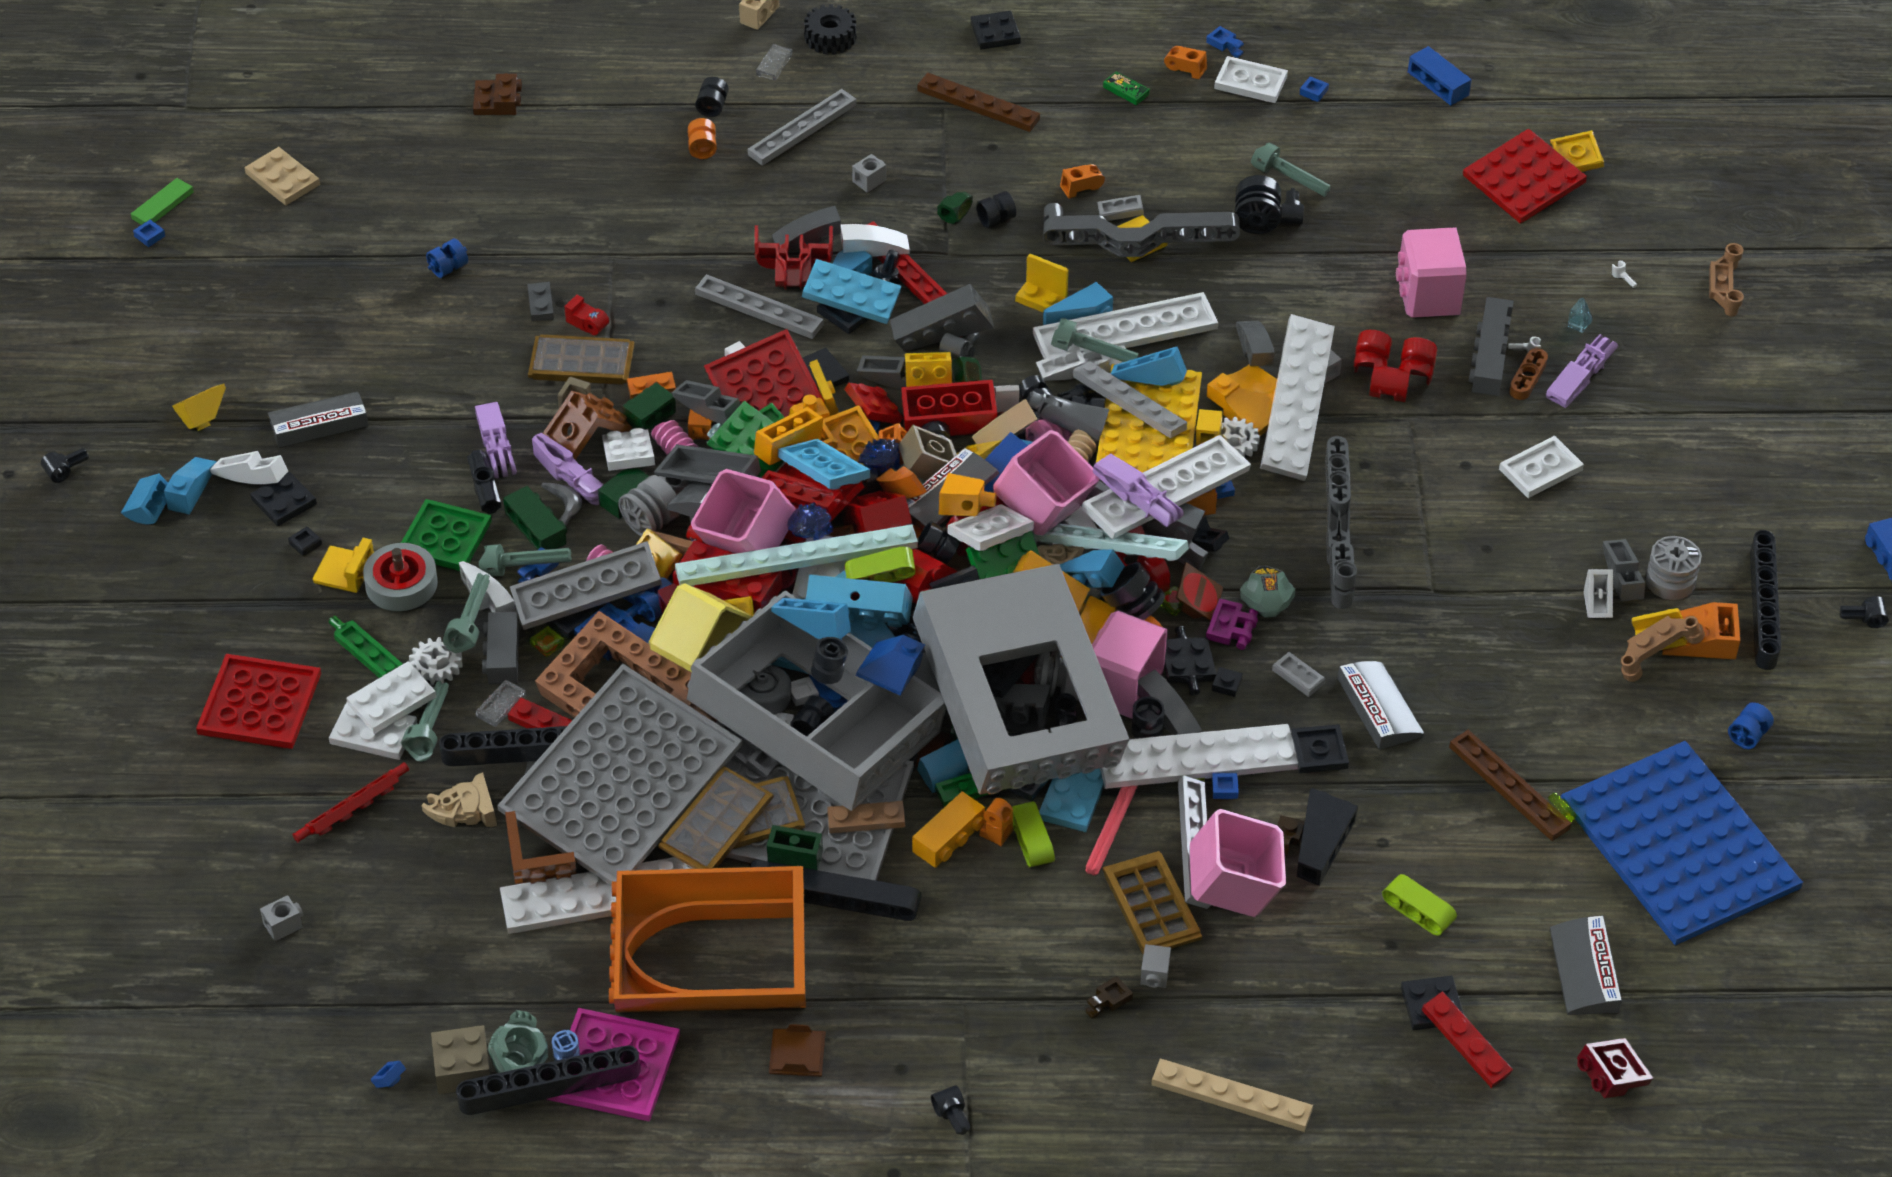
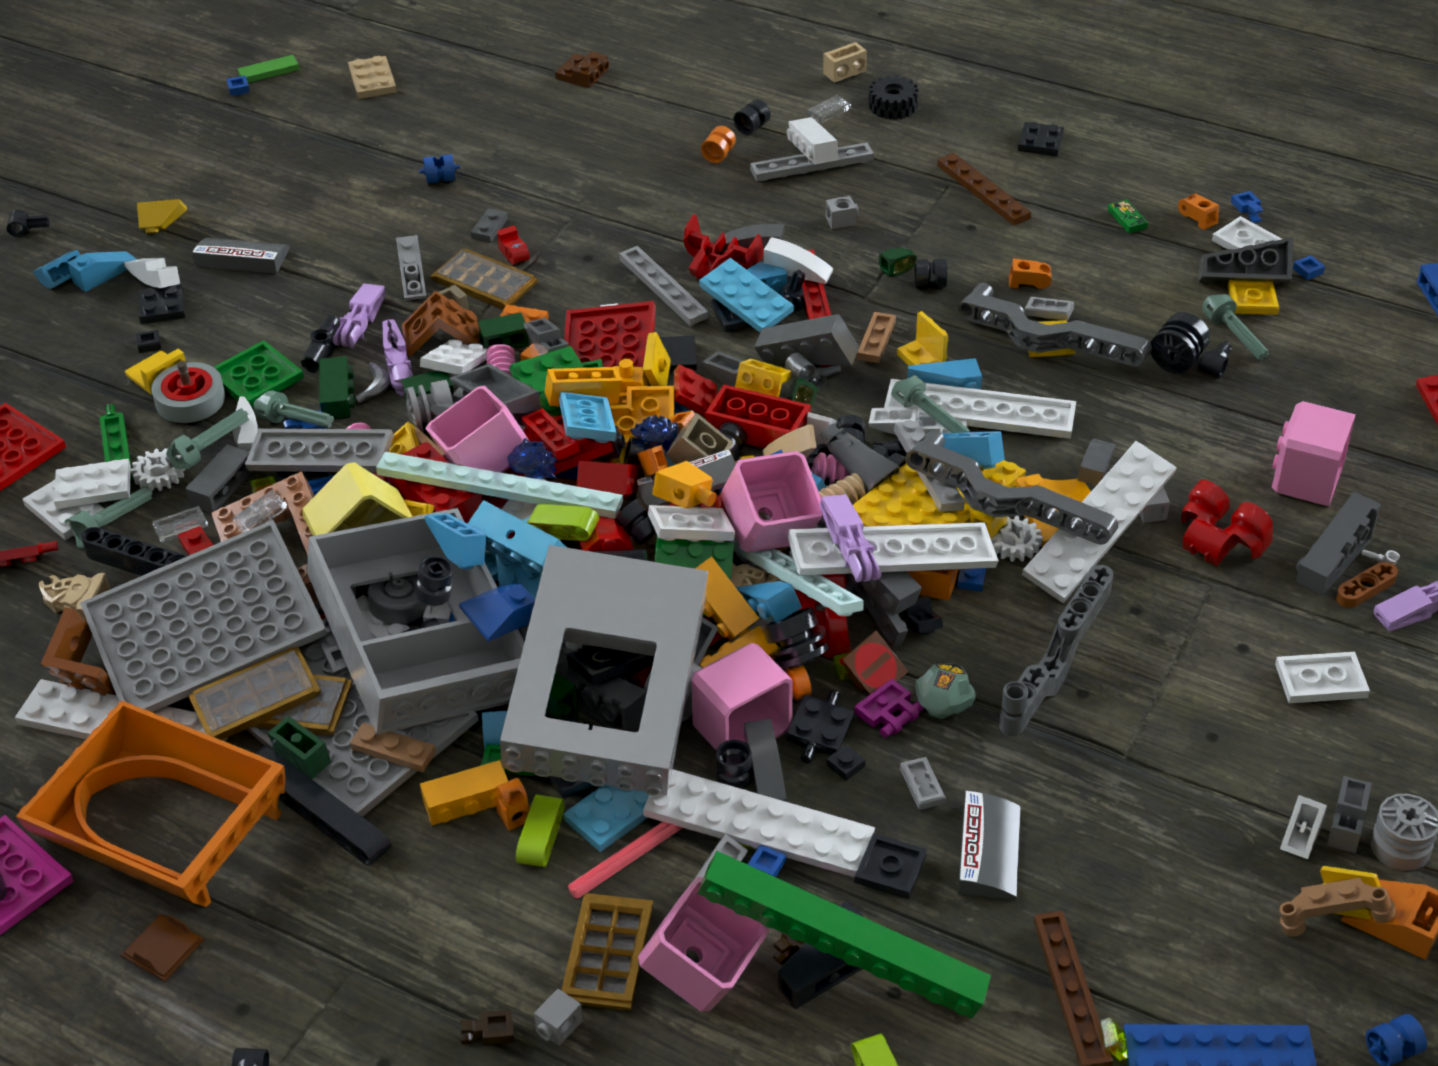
camera: 30 degrees right, 5 degrees down
none -> clear plate [232,489,288,532]
none -> light grey slope [396,235,427,301]
none -> green brick [697,851,991,1018]
none -> white brick [787,117,838,164]
none -> medium nougat plate [857,312,896,363]
none -> dark grey beam [905,430,1119,545]
none -> dark grey wedge [1199,236,1293,285]
none -> yellow plate [1227,280,1280,315]

